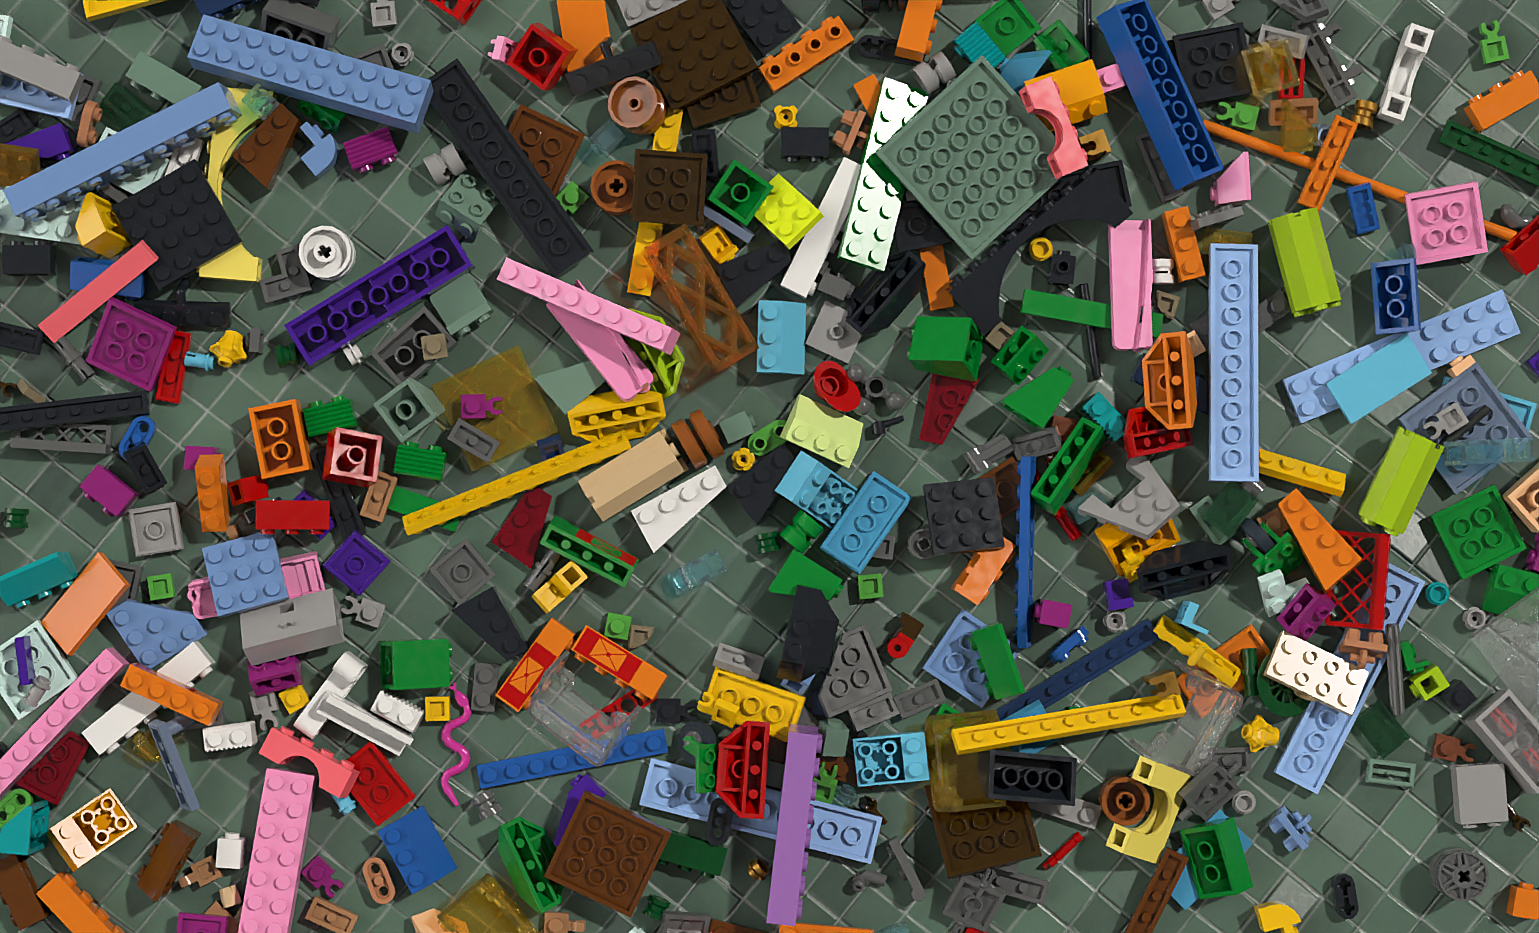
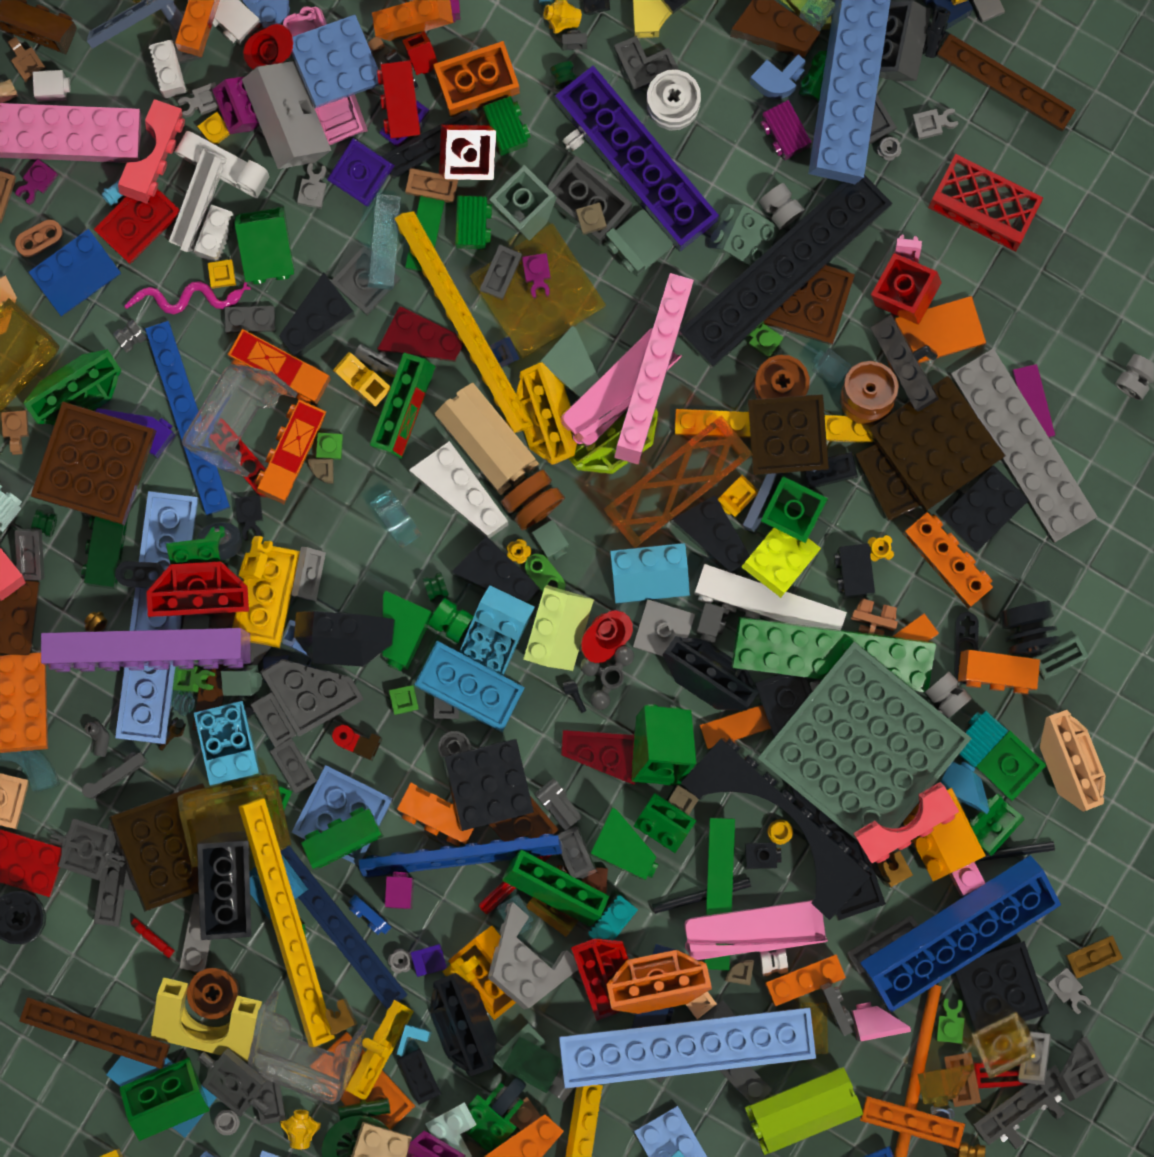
camera: 85 degrees right, 5 degrees down
none -> red piece [243,24,293,70]
none -> clear light blue plate [368,193,401,290]
none -> black plate [397,1048,441,1105]

